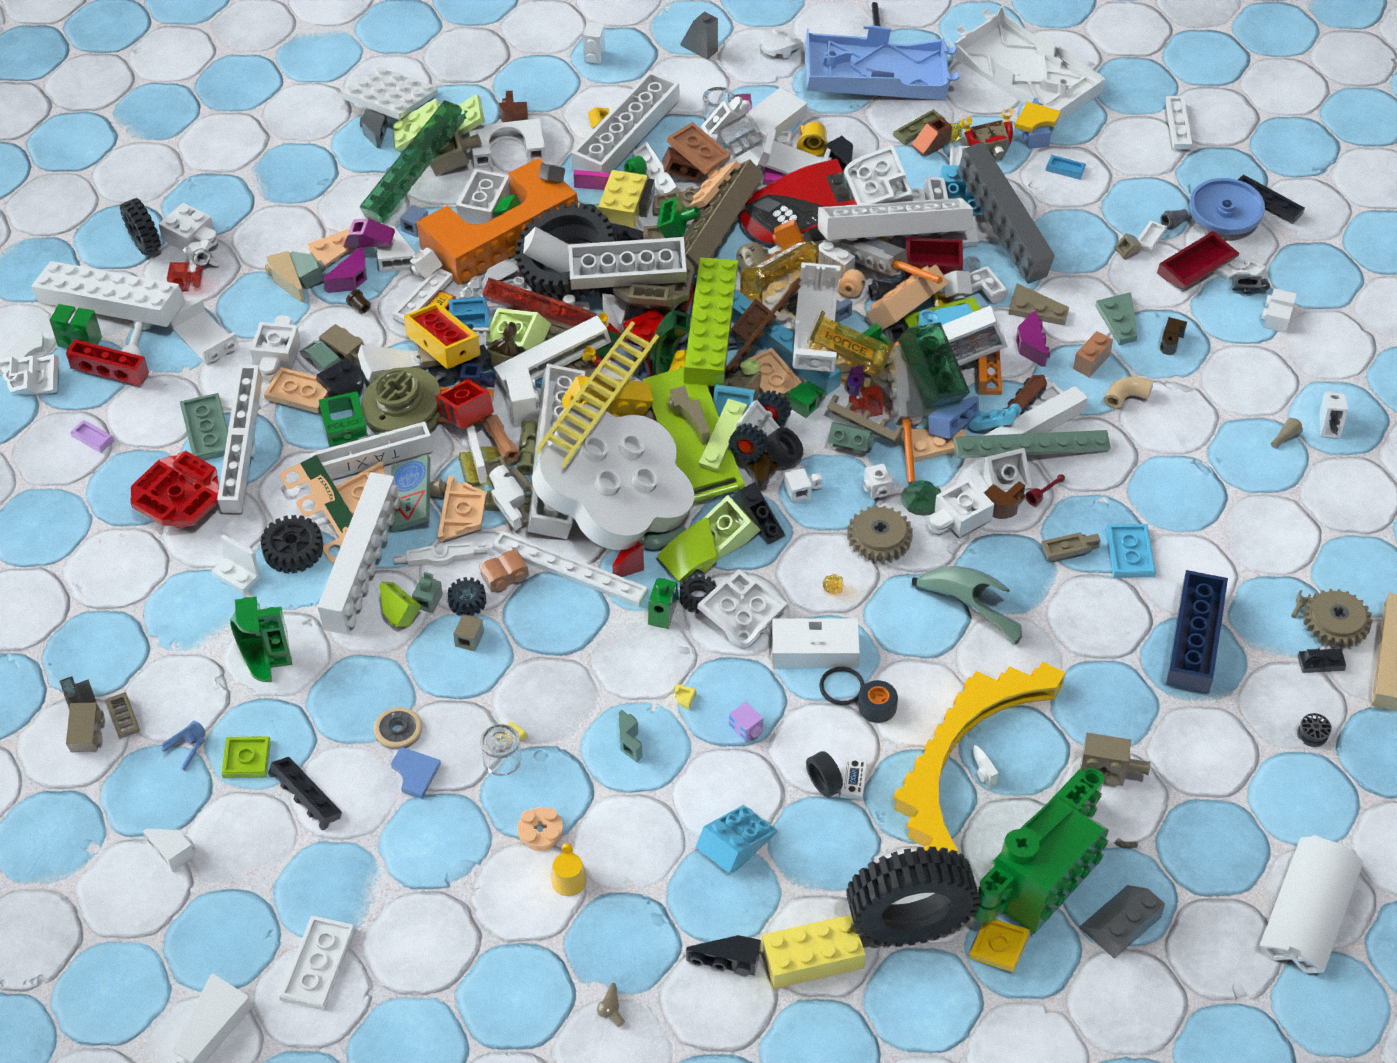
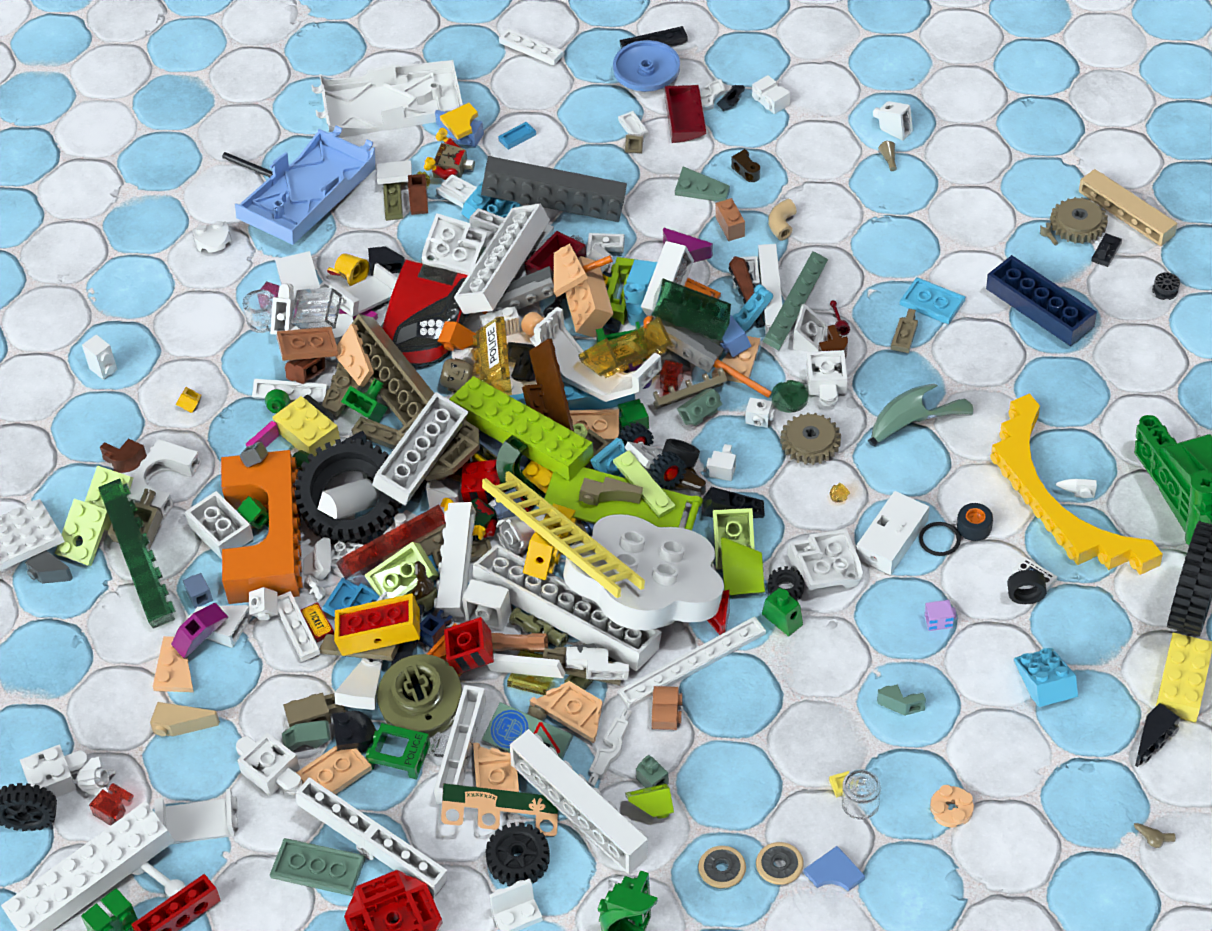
camera: 55 degrees left, 0 degrees up
sand green slope [289,251,326,289] -> none
magenta slope [323,246,367,293] -> none
dark brown bush [346,289,371,314] -> none
black wheel [447,577,487,616] -> none
dark tan brick [453,615,484,652] -> none
yellow hat [551,843,587,896] -> none
white brick [571,71,680,173] -> none
light yellow tile [675,684,696,710] -> none
dark grey slope [680,11,718,60] -> none
dark tan wing [1009,283,1069,326] -> none
dark tan brick [1080,732,1151,786] -> none
dark grey cone [1160,209,1189,229] -> none
none -> white tile [377,160,412,184]
none -> light nougat wing [554,244,588,297]
none -> wheel [698,846,746,888]

